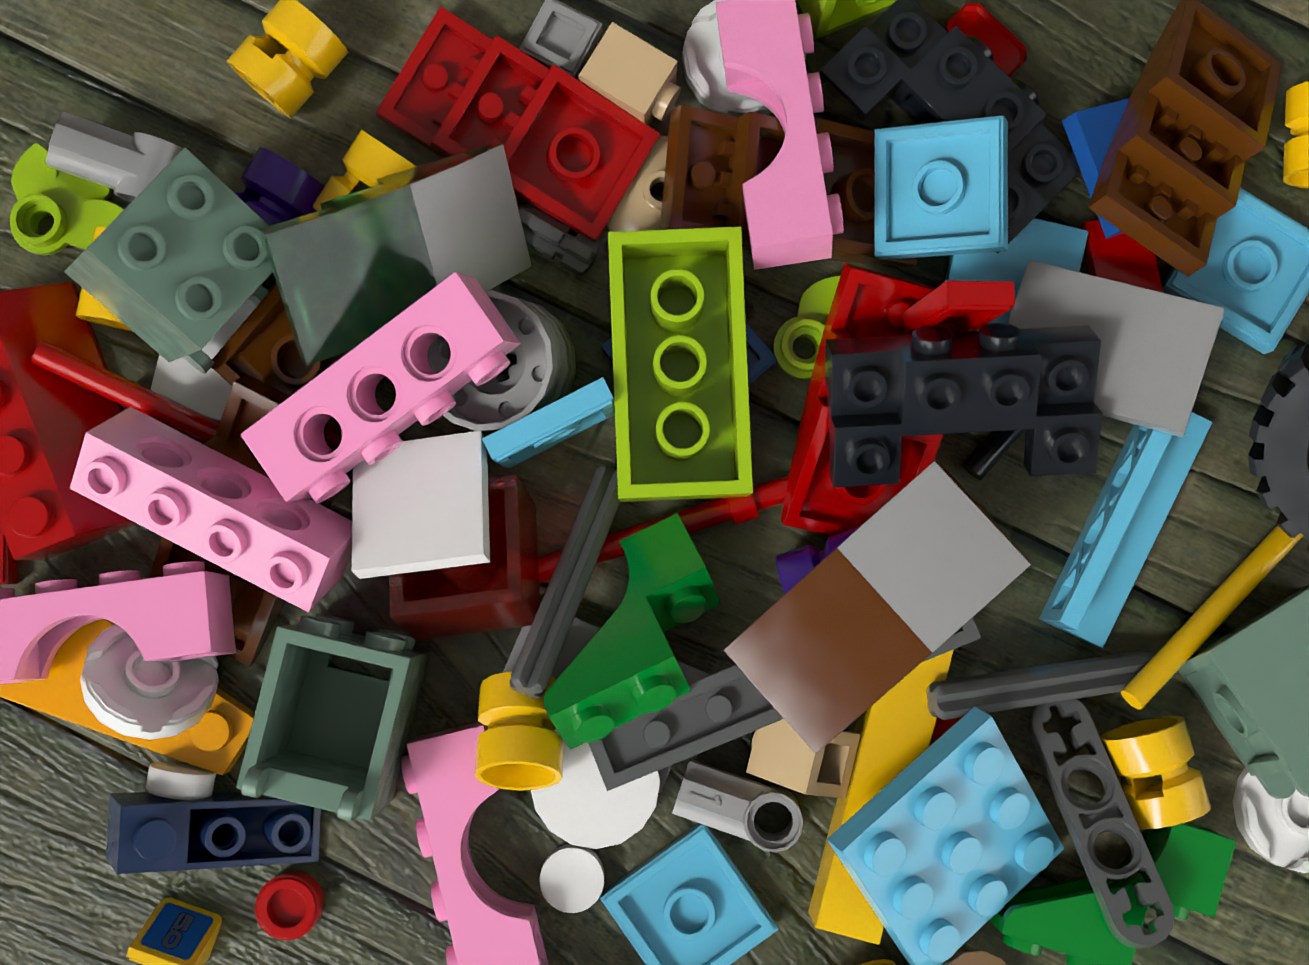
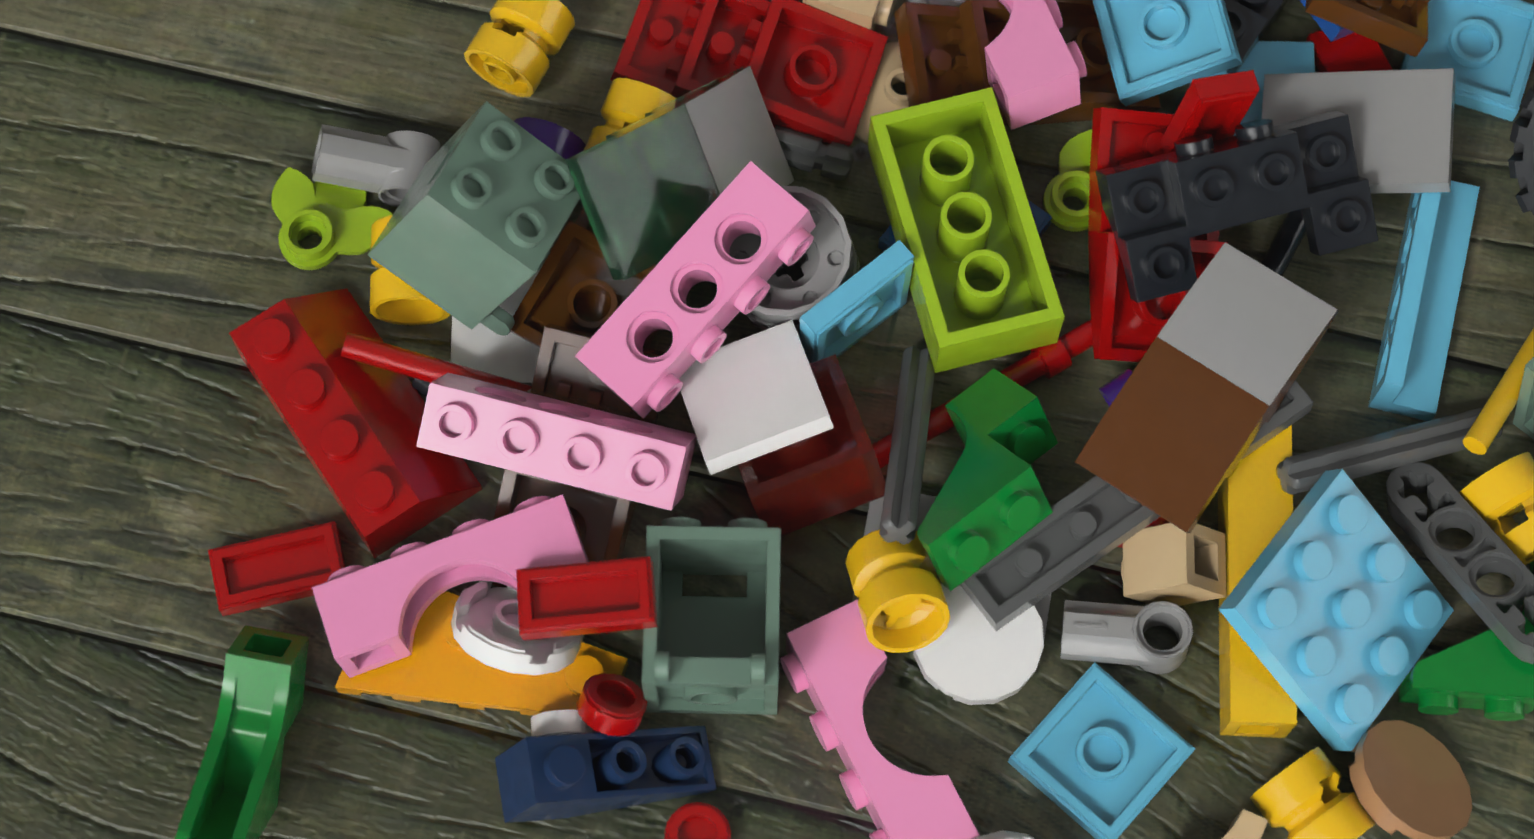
camera: 10 degrees left, 15 degrees down
white tile [540,844,605,913] -> none
none -> red tile [516,556,657,640]
none -> red tile [577,673,647,736]

